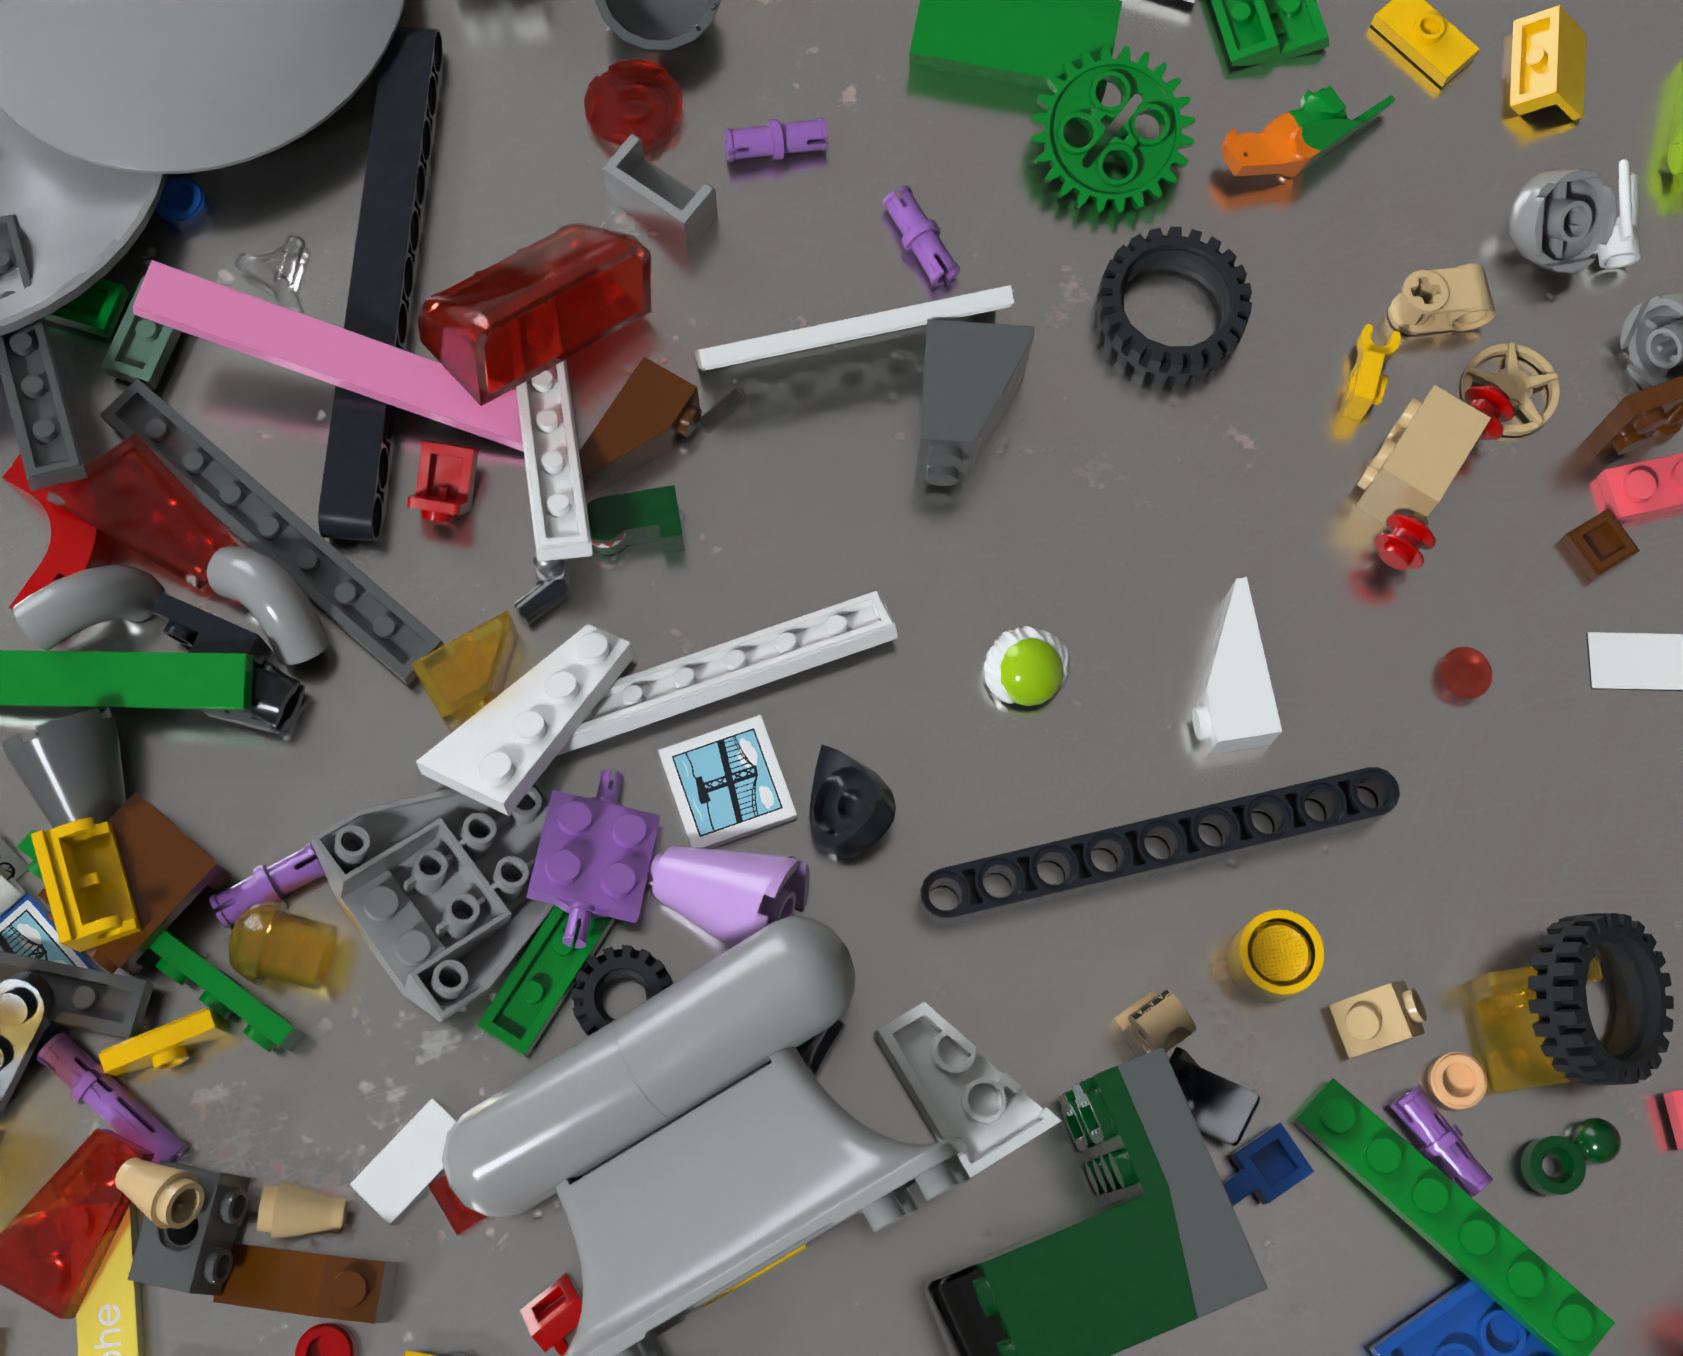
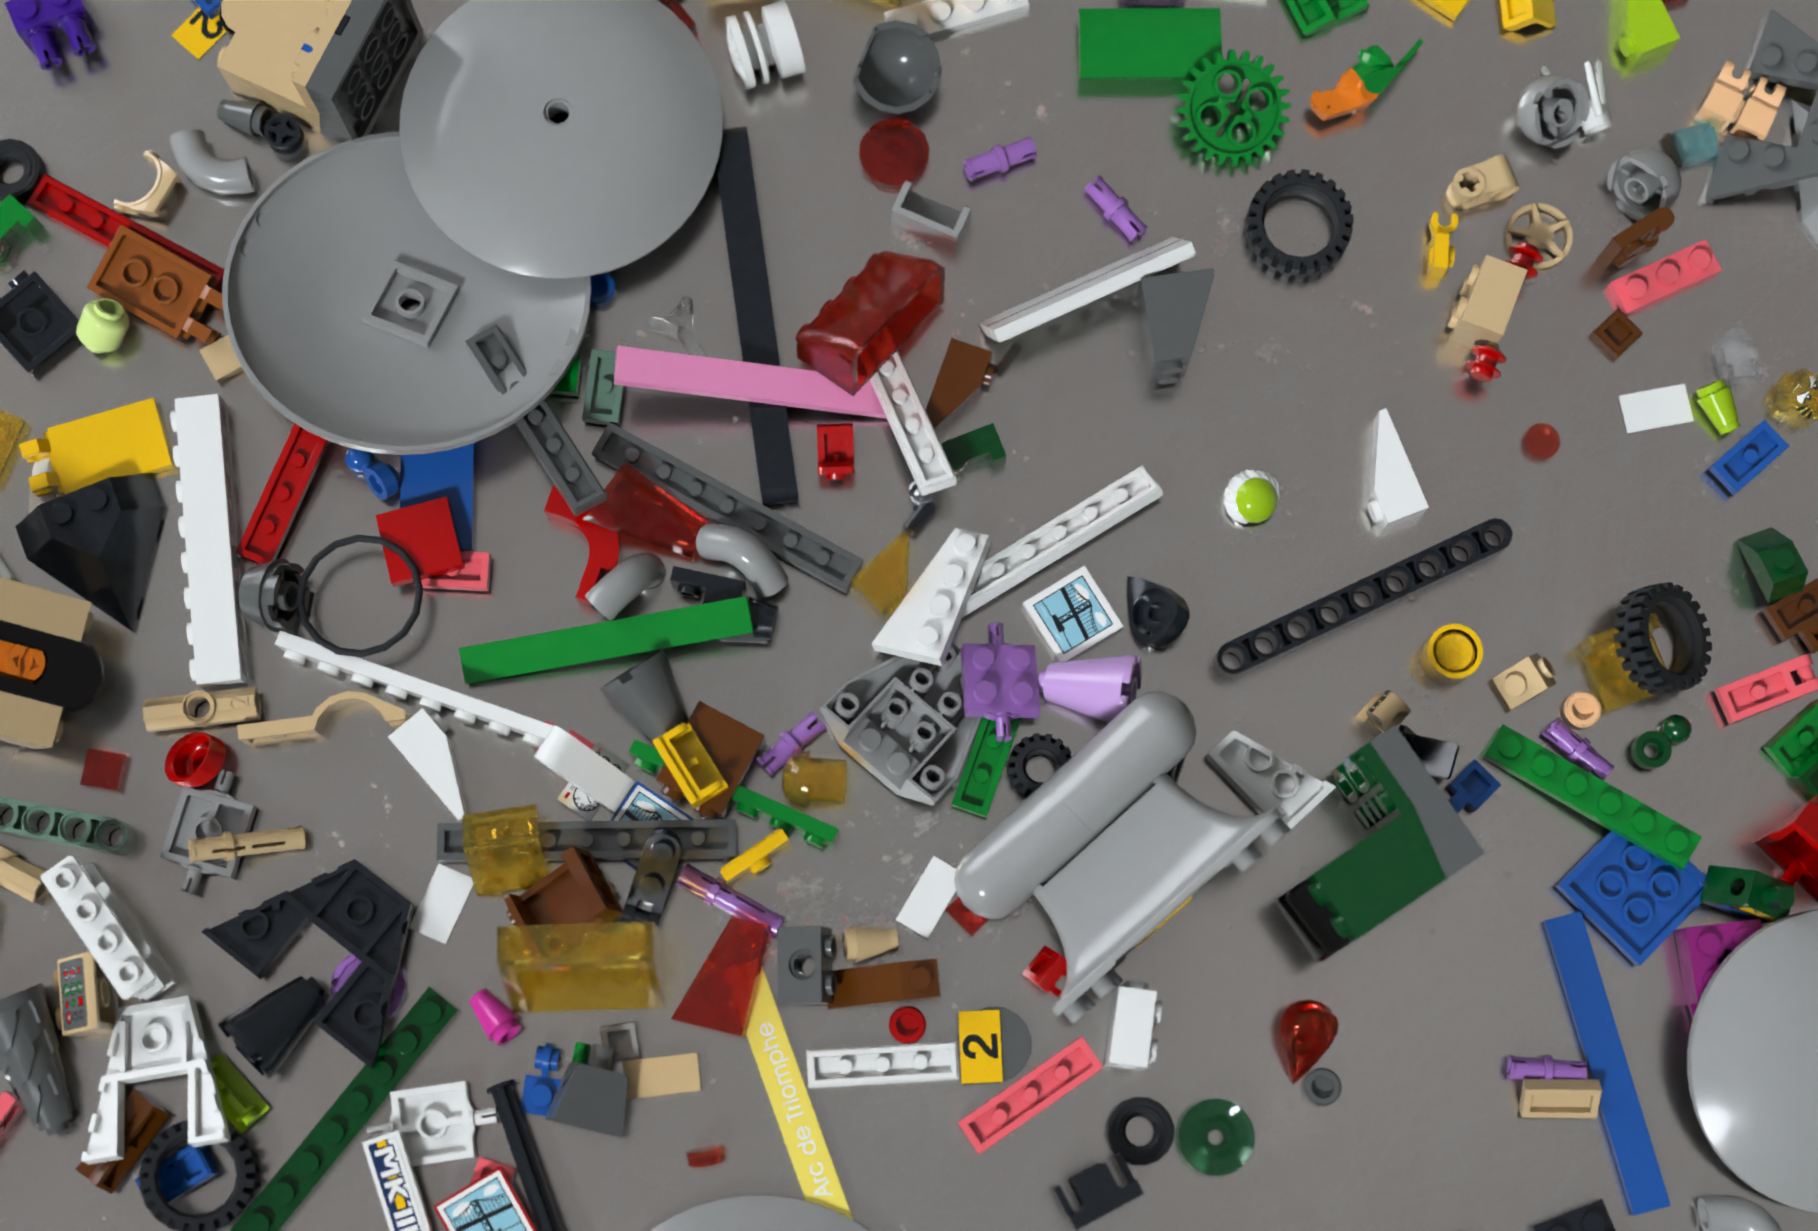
camera: 10 degrees left, 5 degrees up
tan cone [115,1157,205,1229] -> none

